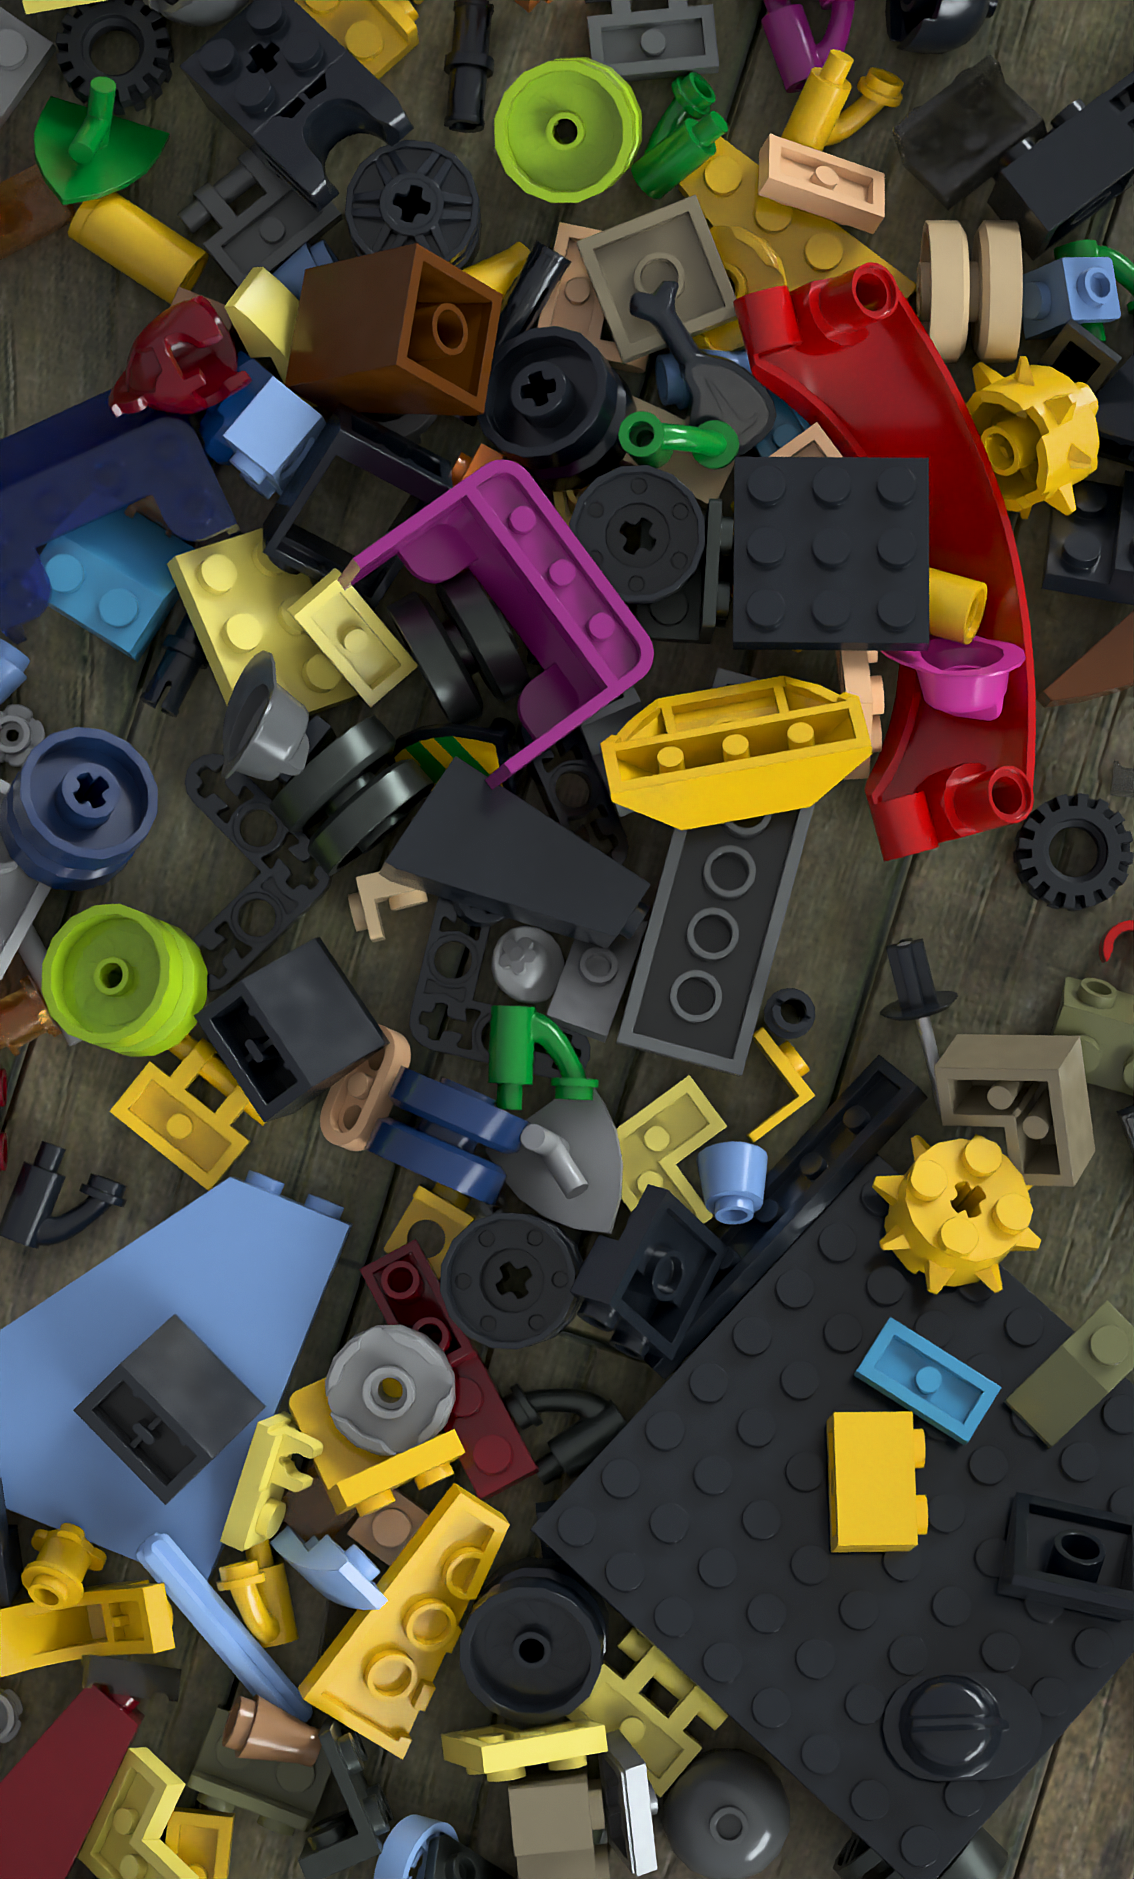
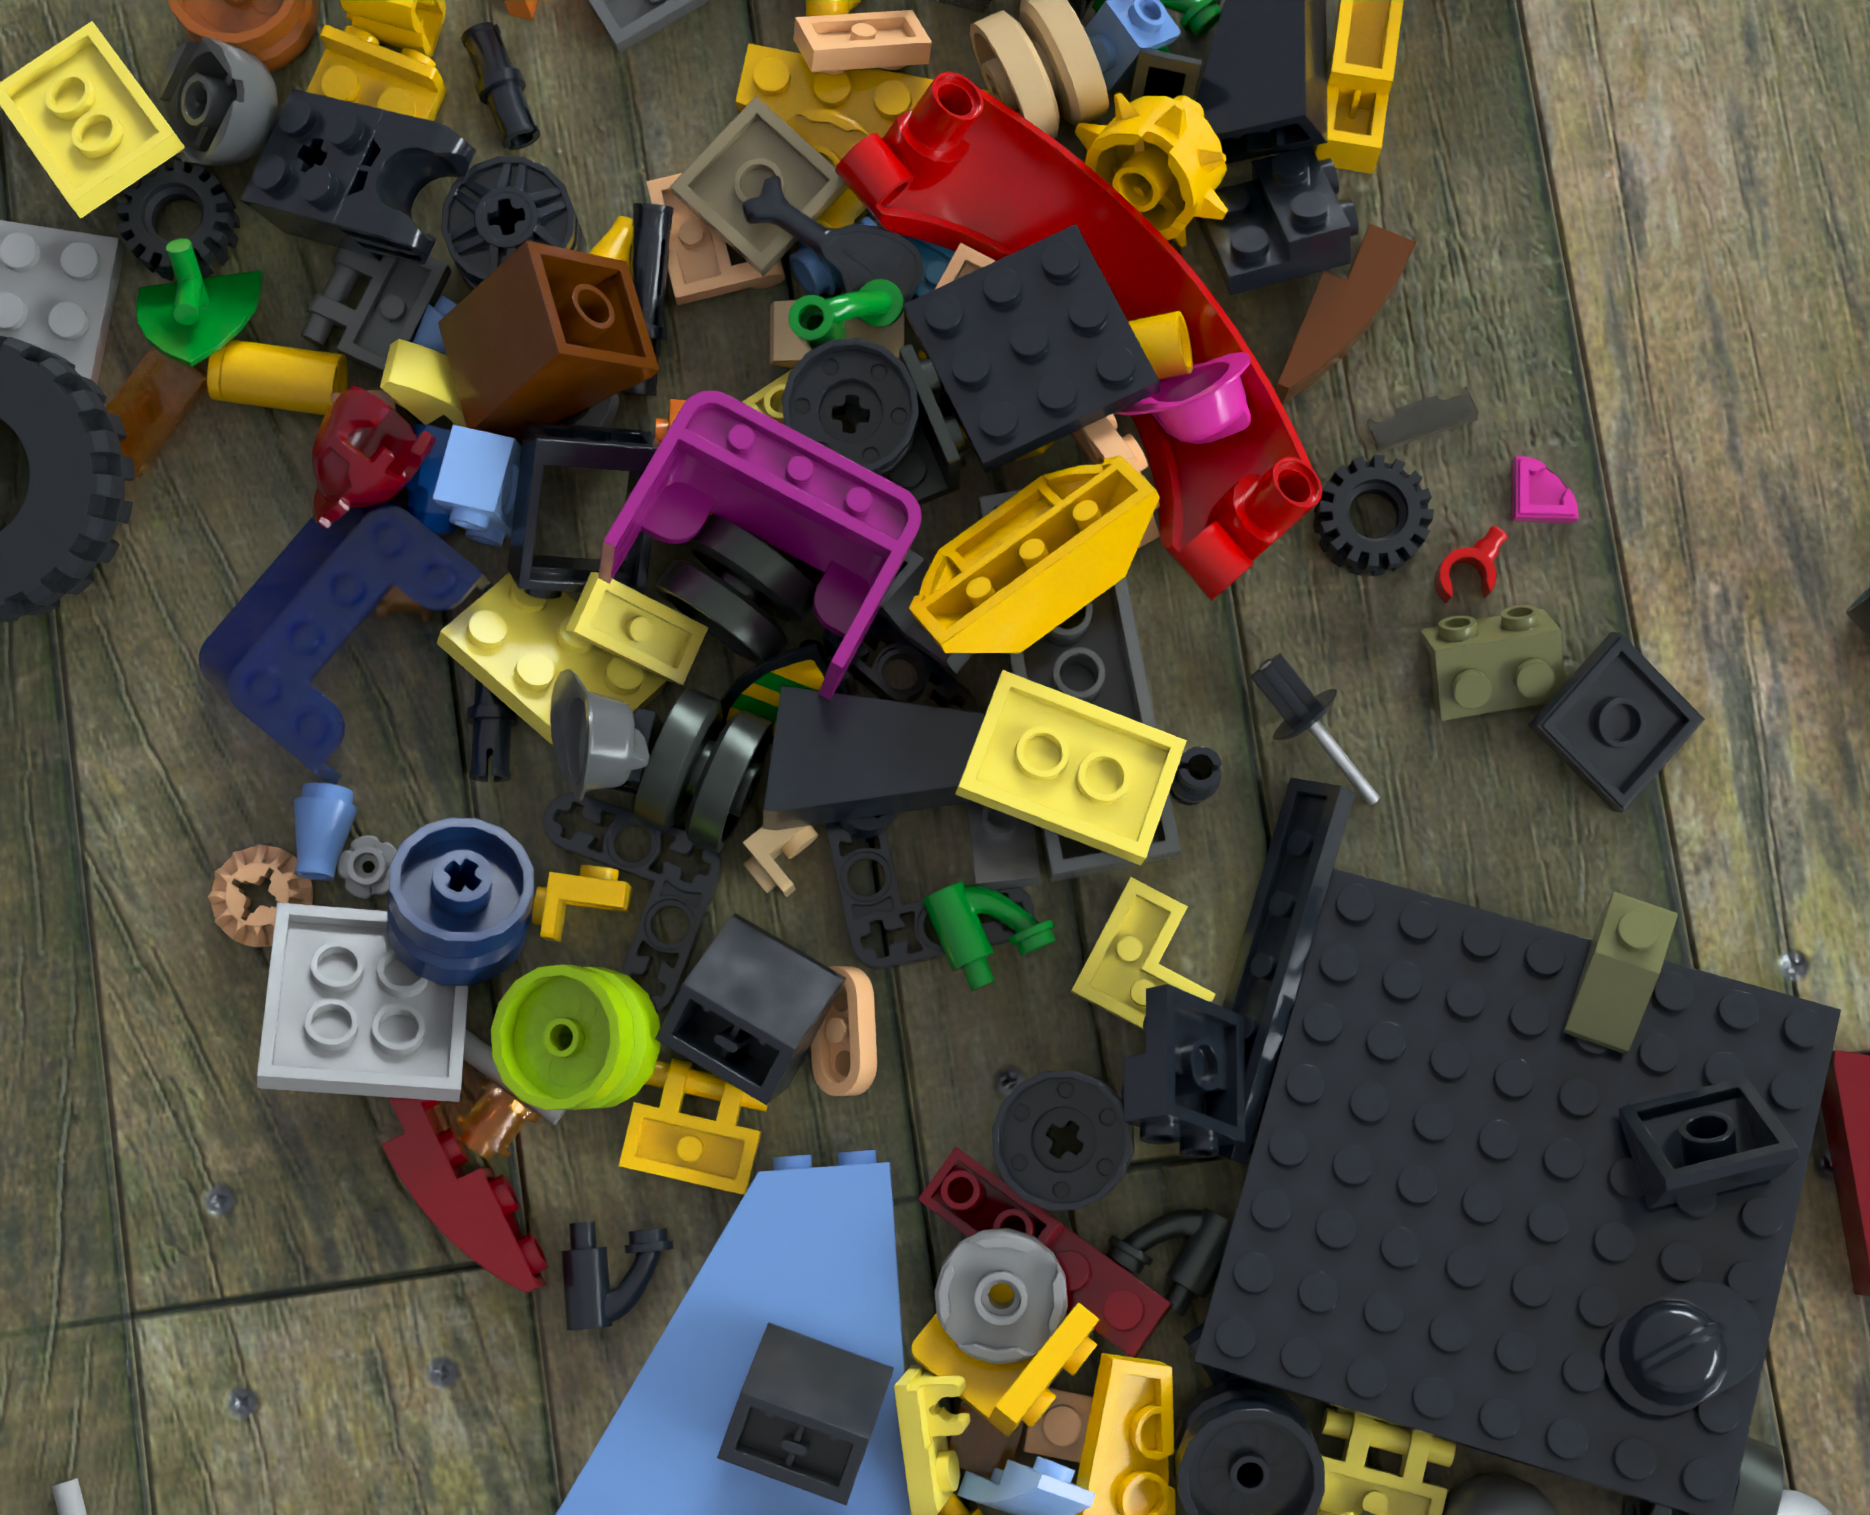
camera: 25 degrees left, 5 degrees down
dark azure slope [21,488,195,662] -> none
dark blue wheel [364,1066,531,1206] -> none
yellow bracket [384,1182,476,1279] -> none
black wheel [476,326,637,492] -> none
light grey shield [485,1077,623,1234] -> none
light grey hat [491,925,565,1004] -> none
lime wheel [494,57,642,203] -> none
green plant [631,72,728,200] -> none
medium blue hat [696,1141,768,1224] -> none
yellow bracket [746,1026,815,1143] -> none
yellow brick [826,1411,928,1552] -> none
dark azure plate [854,1317,1002,1446] -> none
yellow brick [872,1134,1041,1295] -> none
dark tan brick [934,1034,1096,1187] -> none
none -> yellow bracket [532,865,633,942]
none -> light yellow plate [955,670,1187,865]

